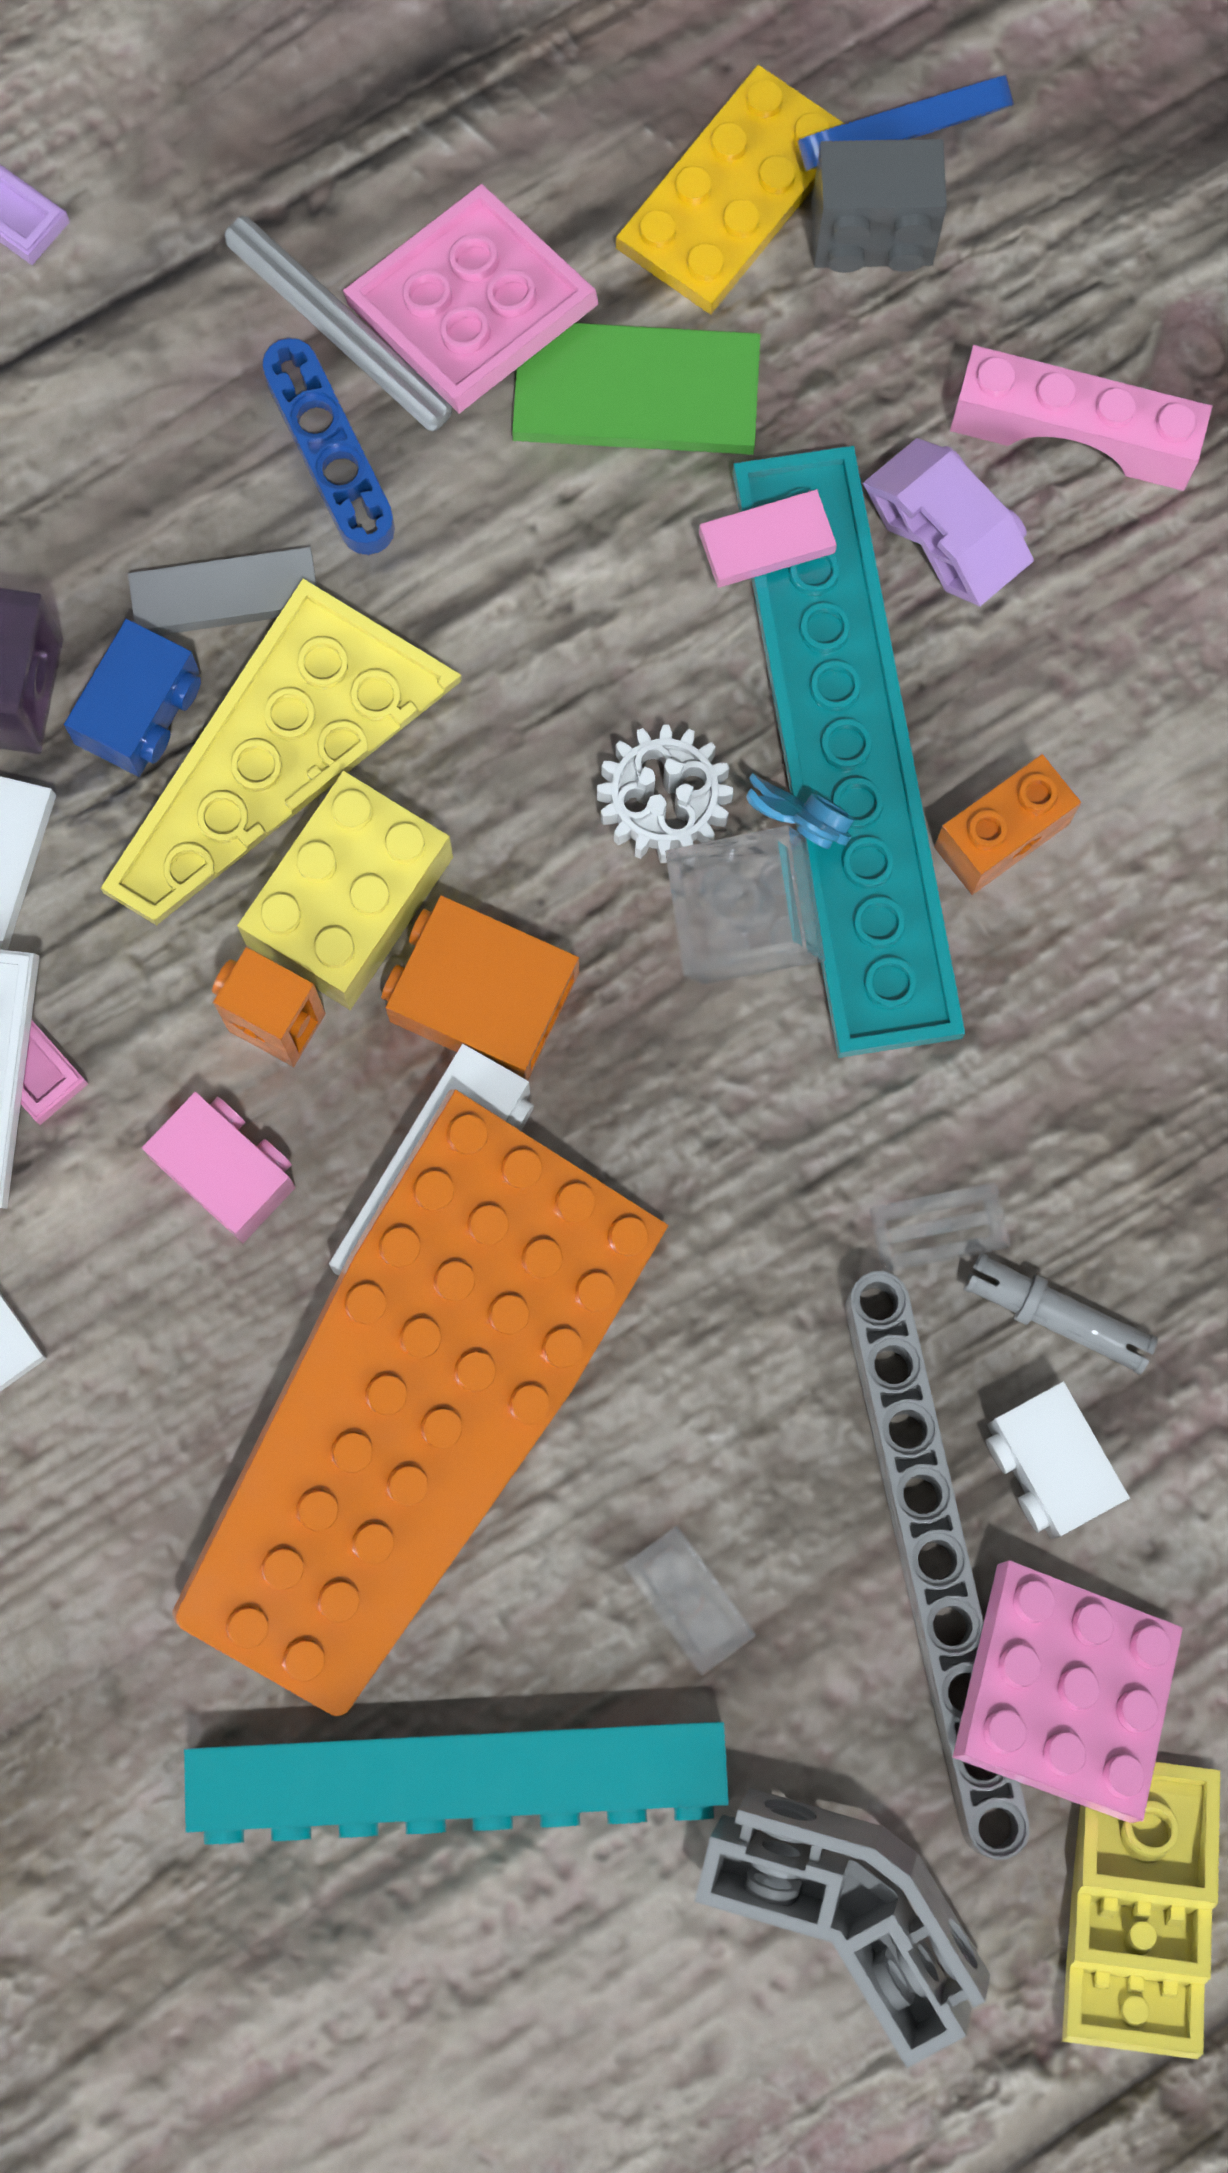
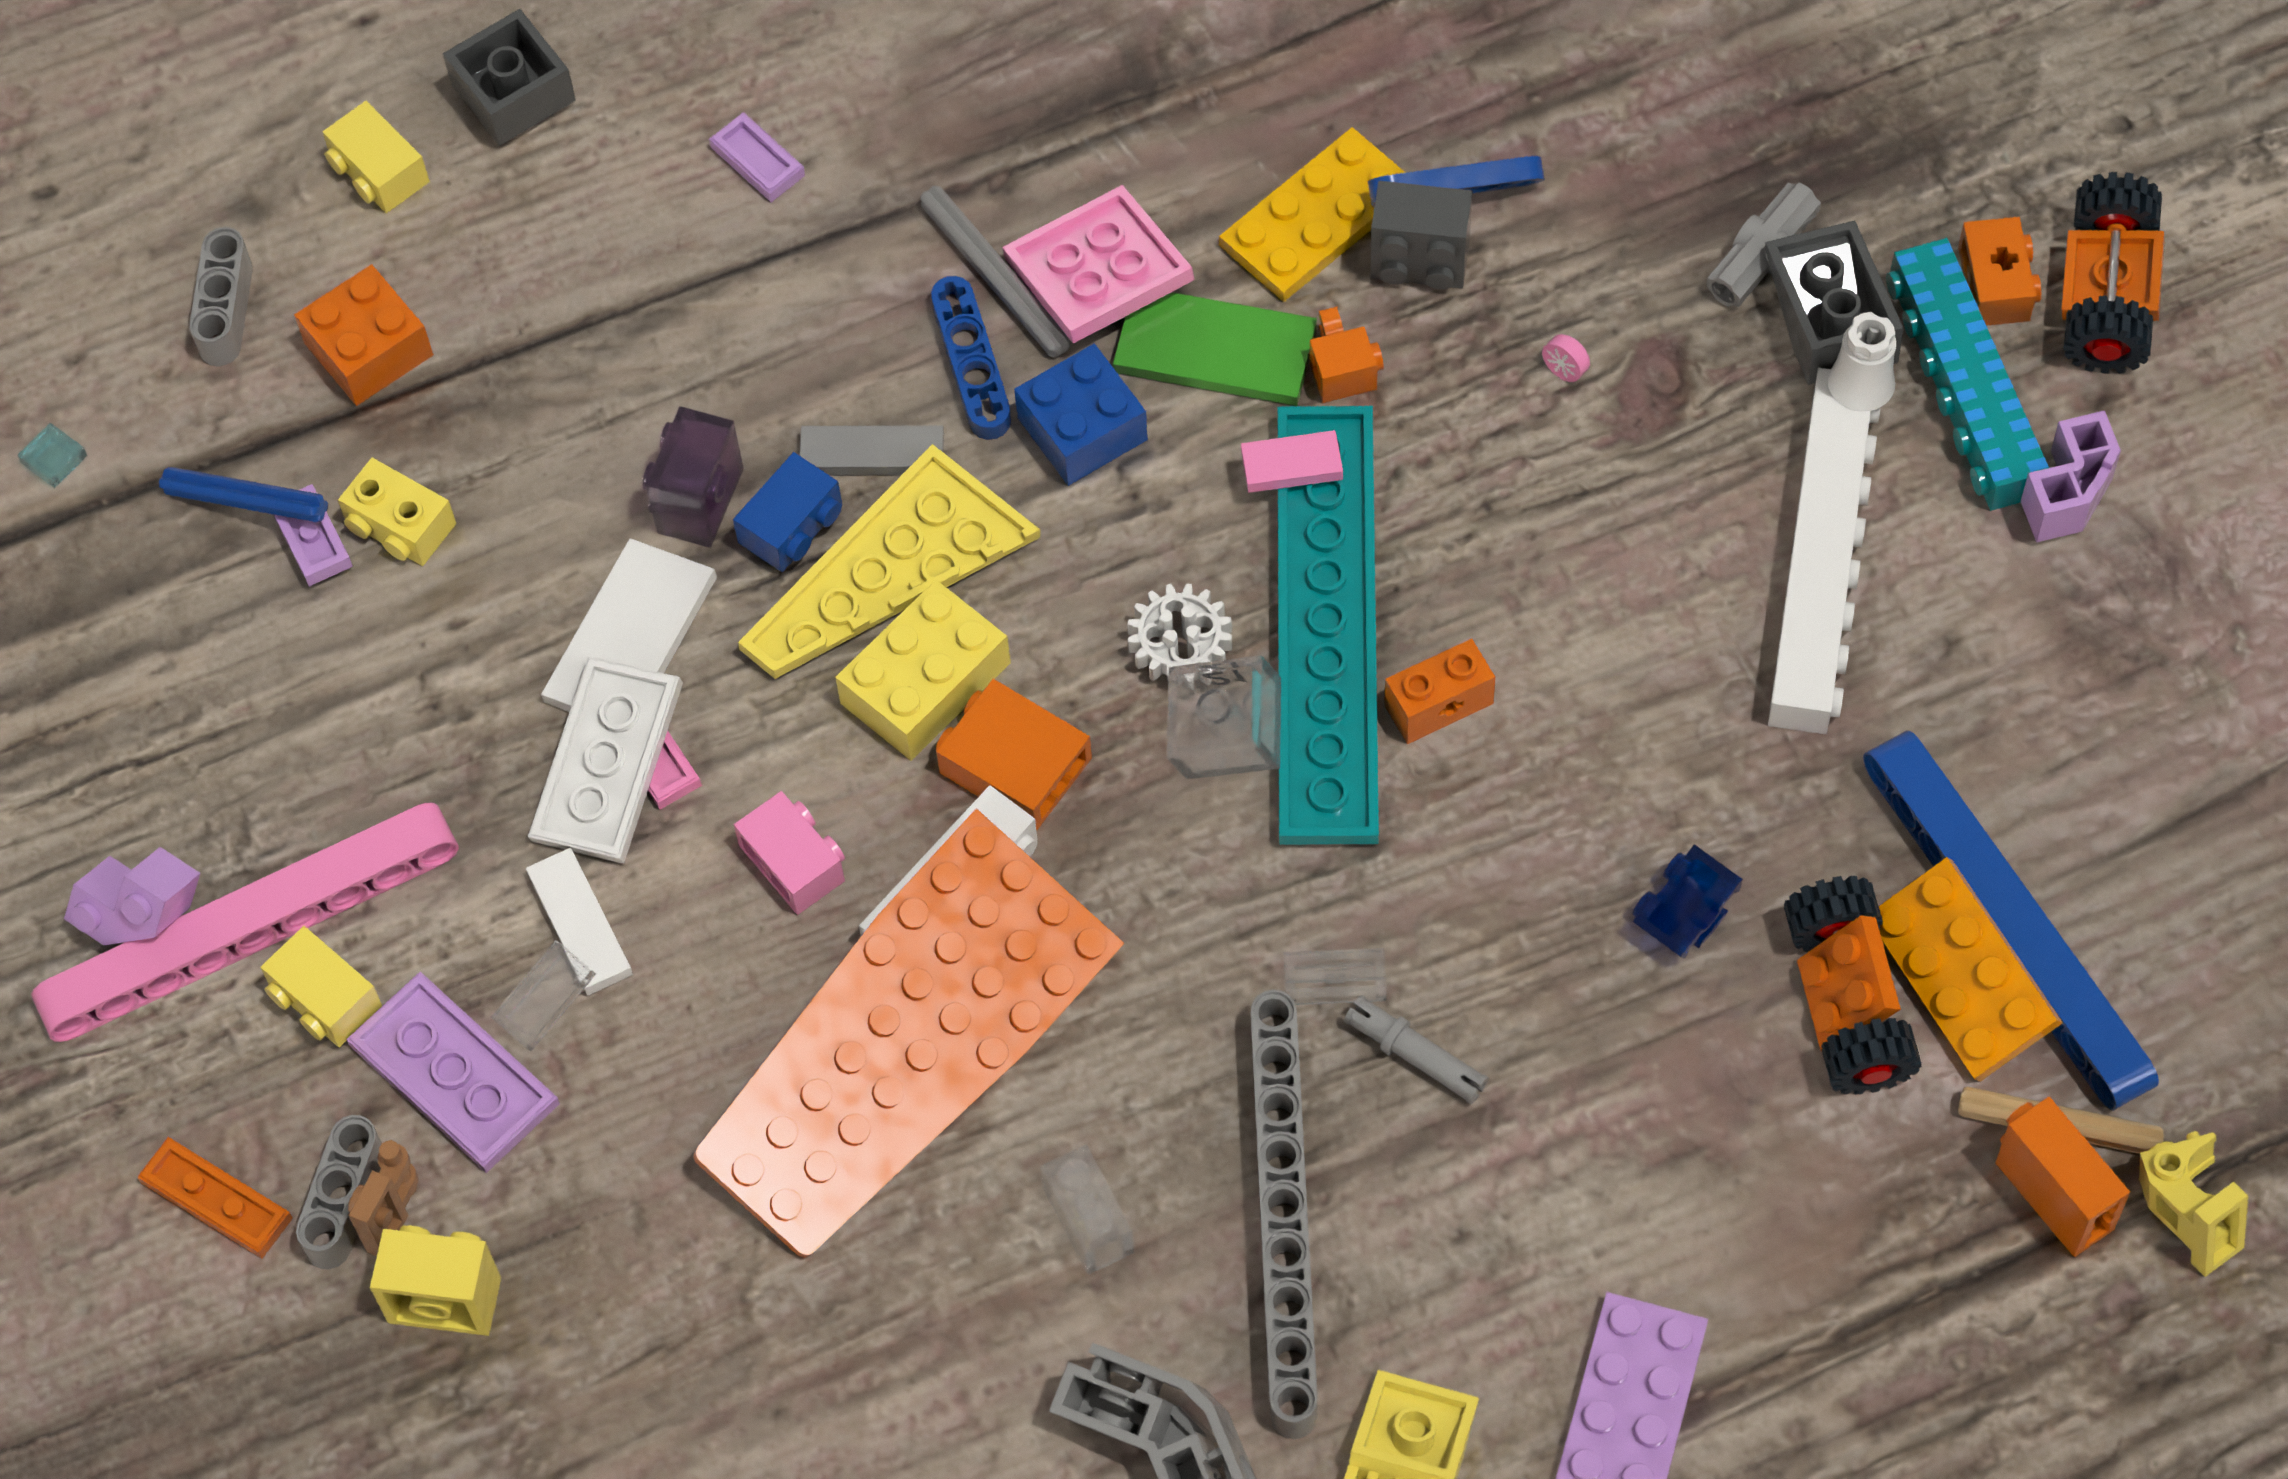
camera: 15 degrees right, 15 degrees down
teal brick [184,1721,729,1845] -> none
orange brick [212,947,326,1067] -> none
dark azure plate [746,773,854,849] -> none
lavender brick [863,438,1034,606] -> none
bright pink arch [950,345,1212,491] -> none
bright pink plate [953,1560,1183,1823] -> none
white brick [986,1381,1130,1540] -> none
none -> blue brick [1014,343,1148,486]
none -> orange brick [1310,307,1384,403]
none -> bright pink tile [1542,334,1590,382]

